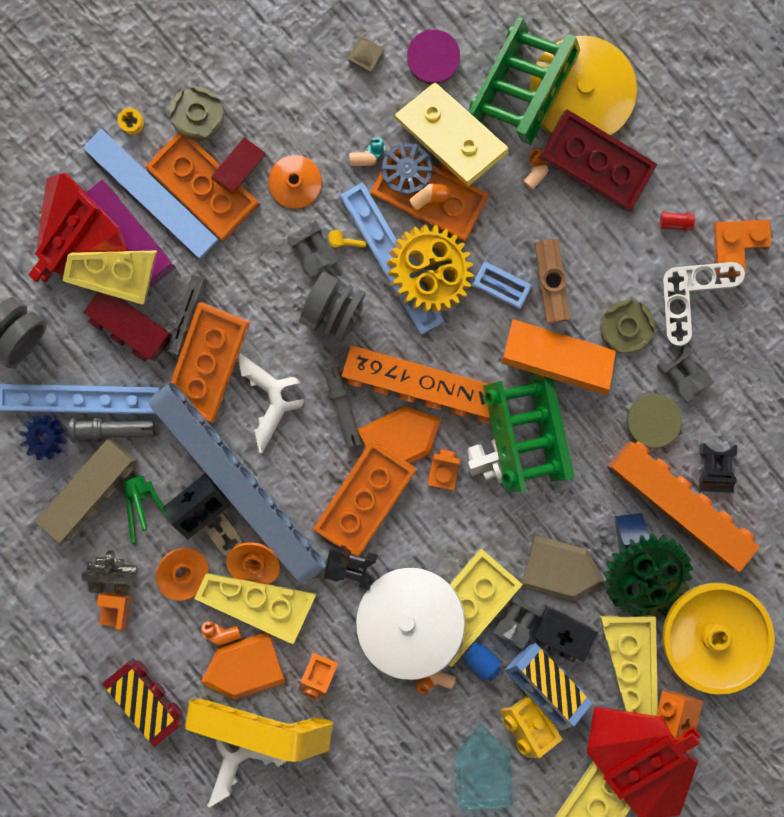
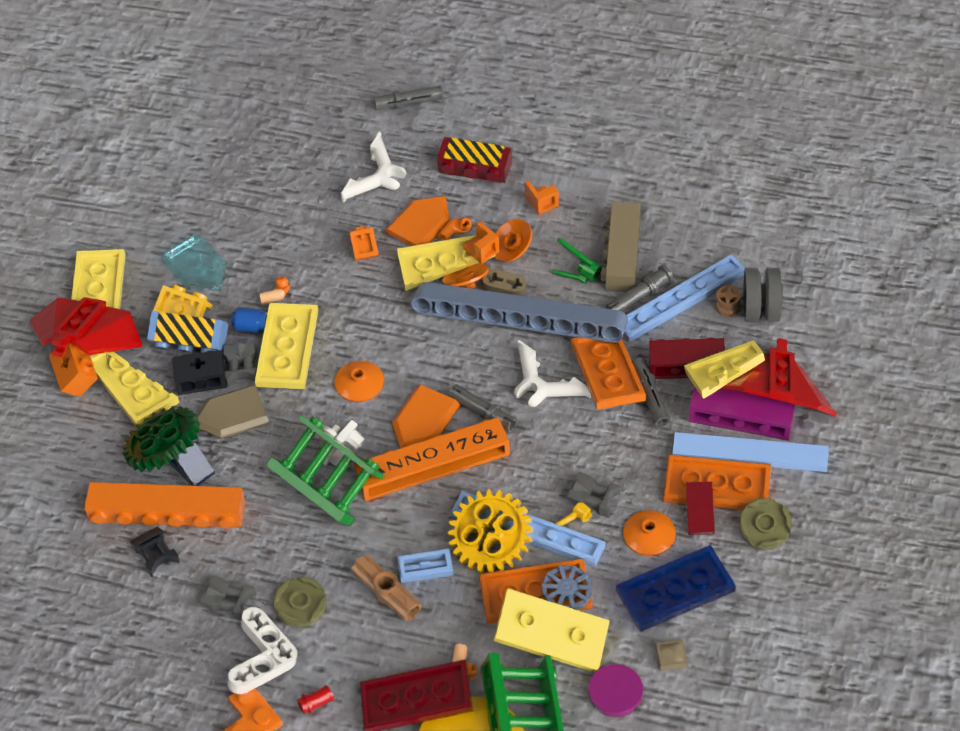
camera: 145 degrees right, 35 degrees down
clear blue gear [19,415,68,460] -> none
clear smoke hips [82,550,137,595] -> none
yellow bush [118,108,144,135] -> none
black brick [163,473,231,540] -> none
yellow beam [185,699,333,762] -> none
dark grey wheel [299,271,366,343] -> none
orange tile [312,439,417,556] -> none
black piece [324,545,378,590] -> none
arm [350,137,386,166] -> none
white dish [356,568,466,680] -> none
arm [410,184,450,210] -> none
orange bracket [427,449,461,490] -> none
orange tile [501,319,616,396] -> none
olive tile [626,394,682,448] -> none
yellow dish [662,583,775,694] -> none
none -> orange dish [335,361,384,402]
none -> orange panel [463,221,499,264]
none -> clear blue plate [616,545,736,632]
none -> medium nougat wheel [716,286,741,317]

